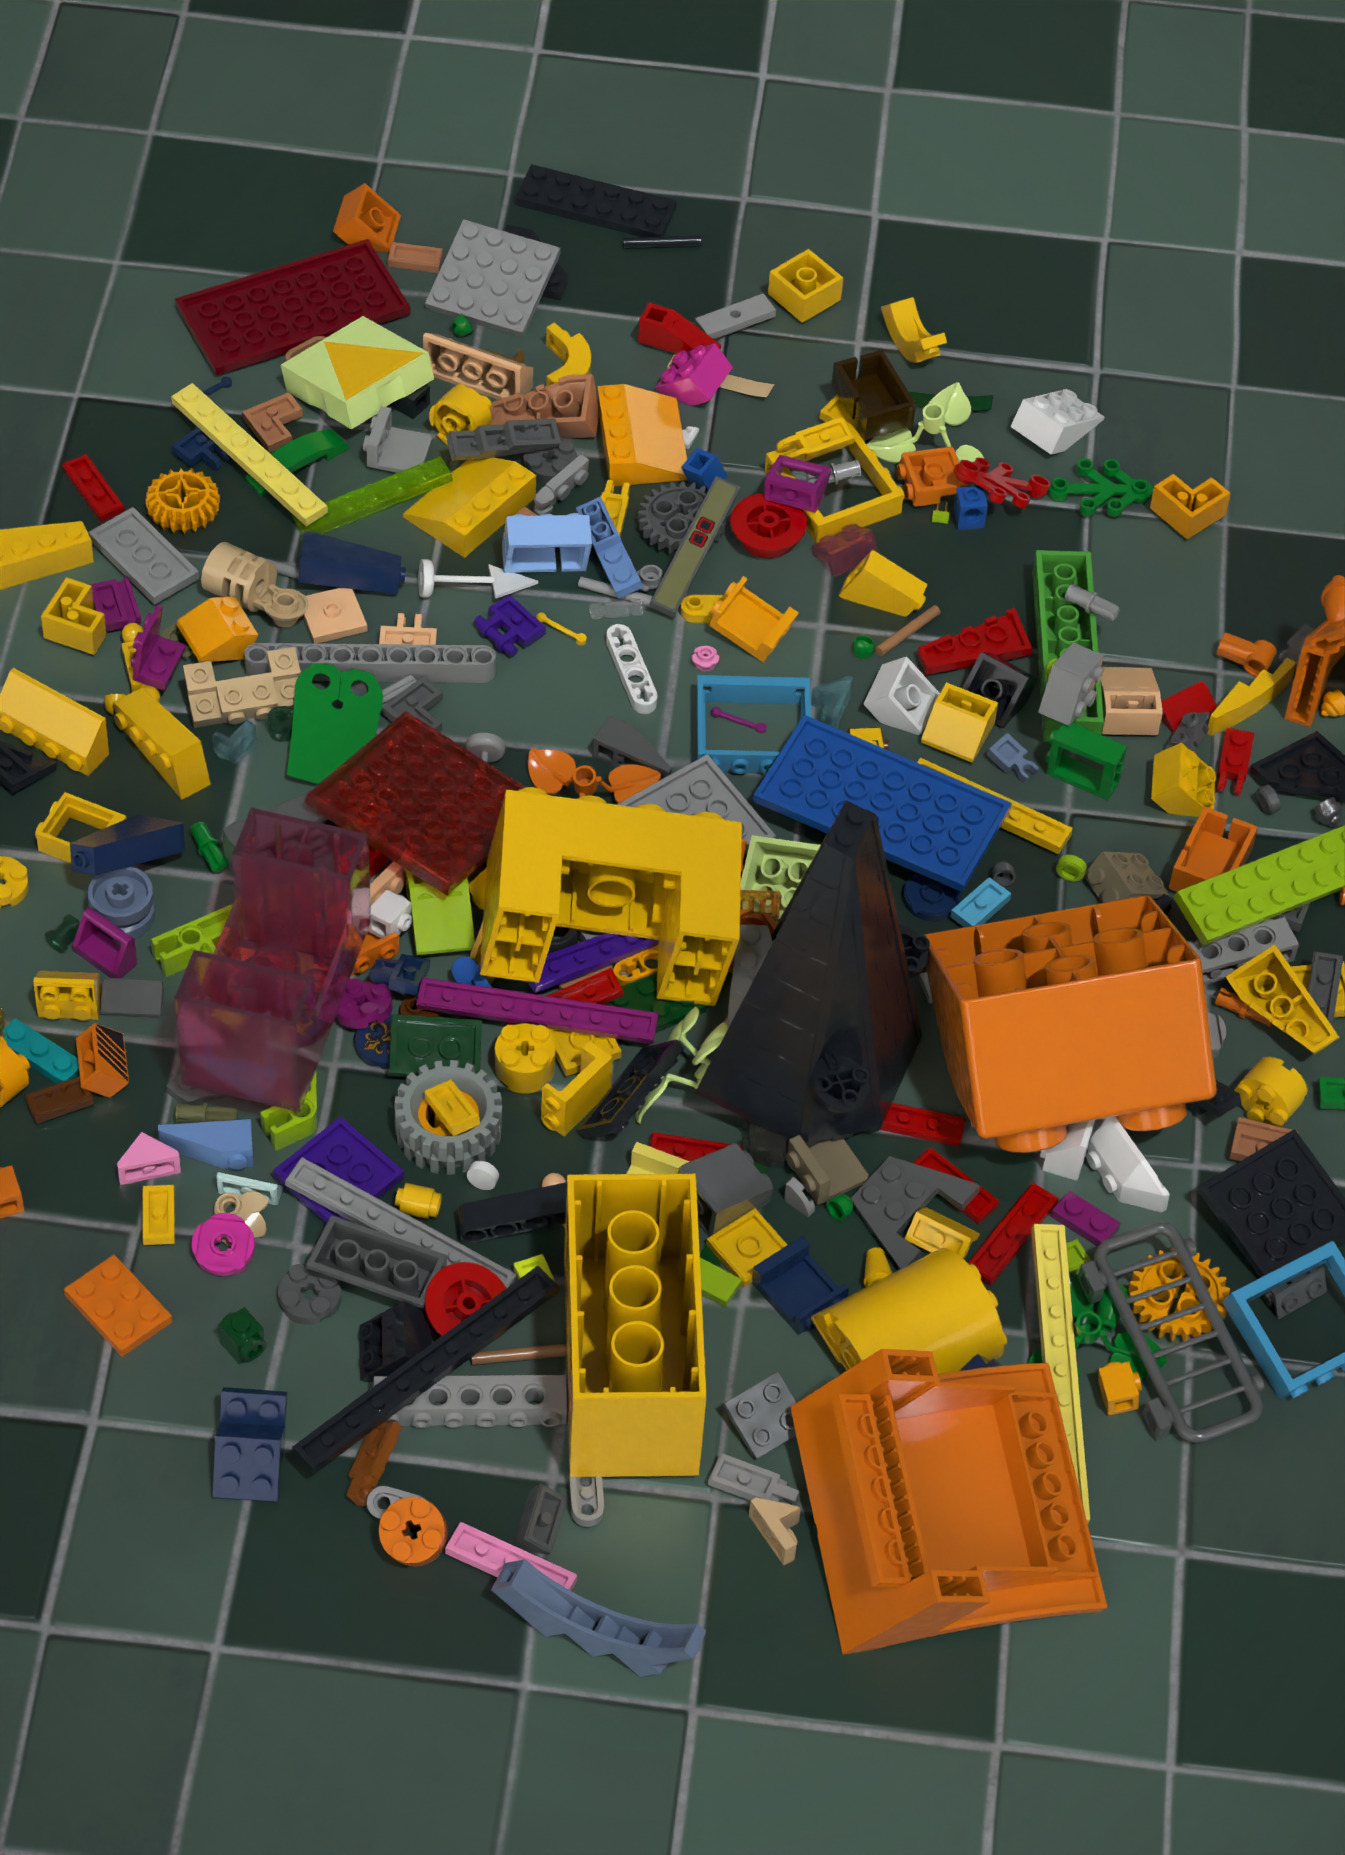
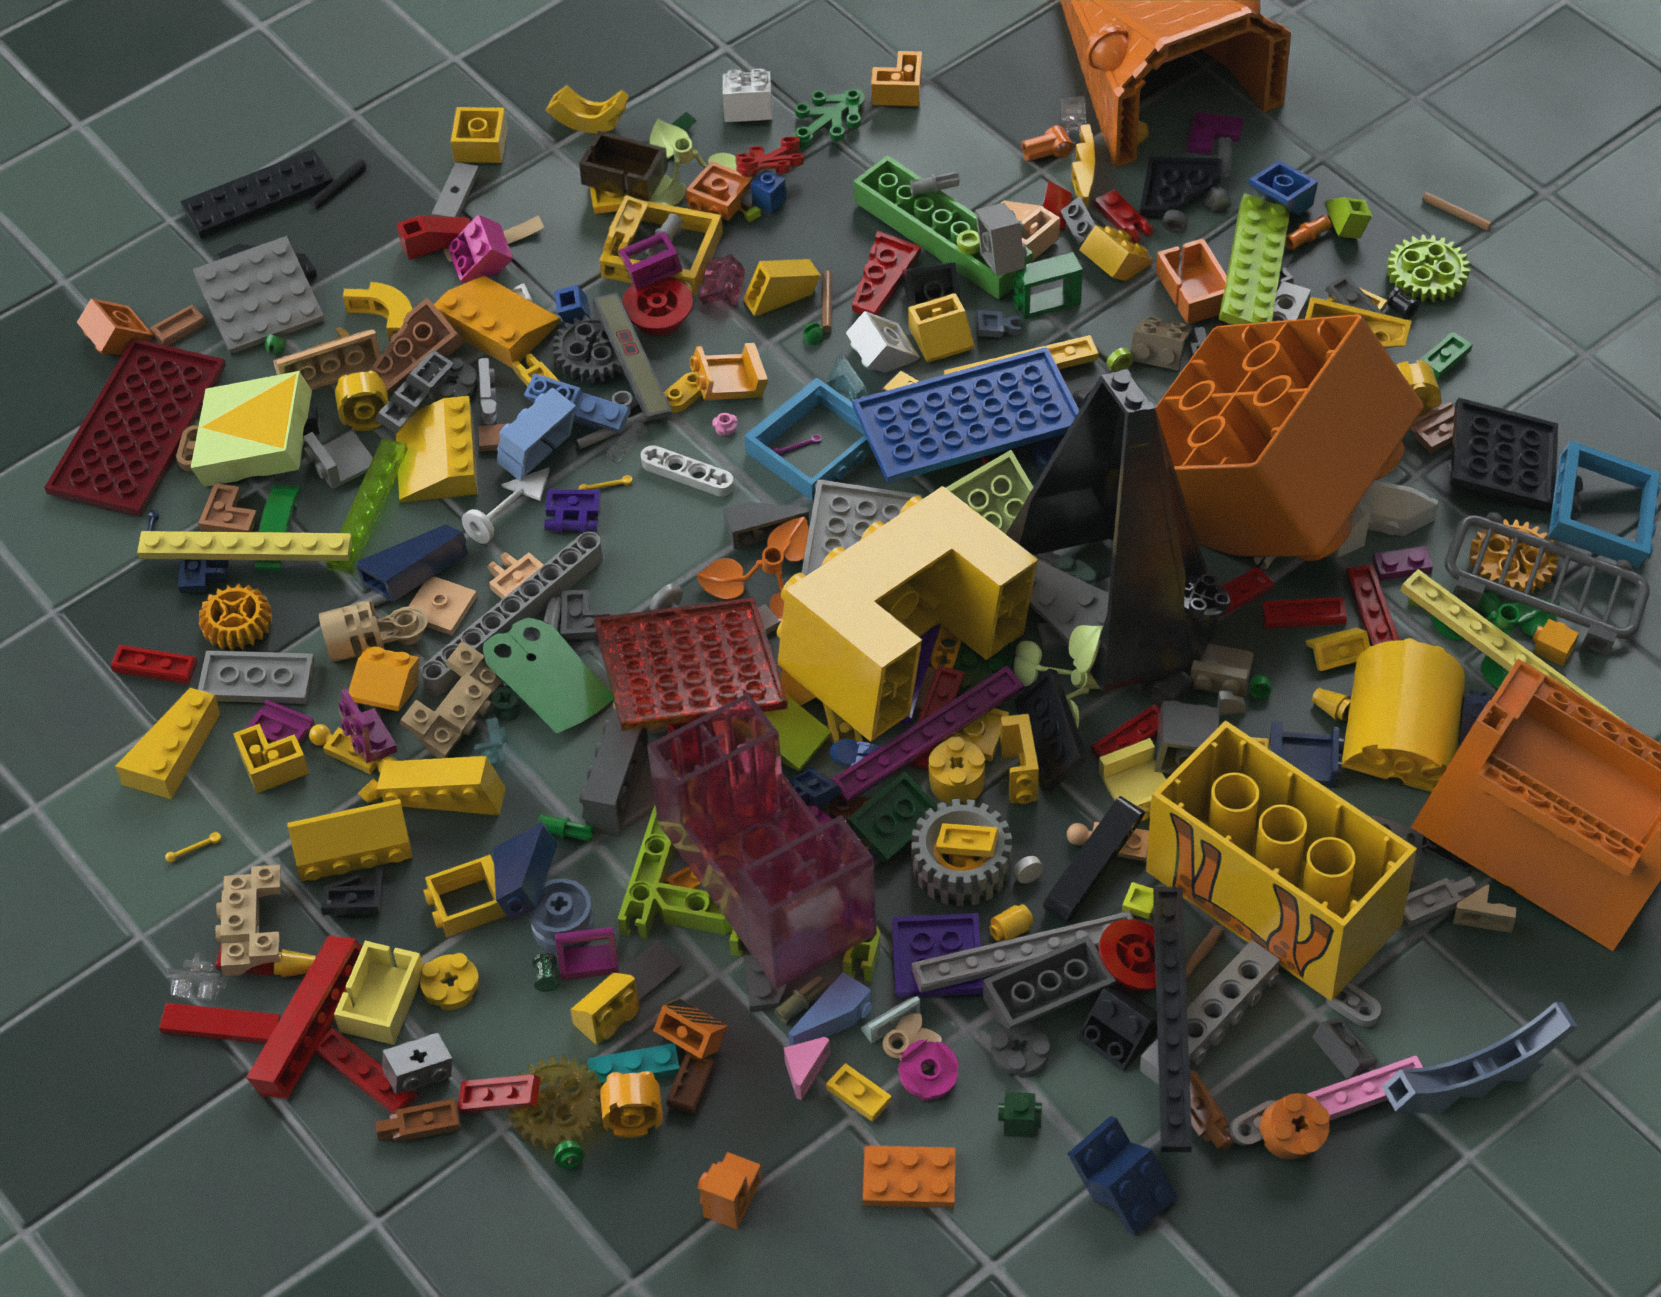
camera: 40 degrees left, 0 degrees up
dark grey wing [851,1156,980,1270] -> none

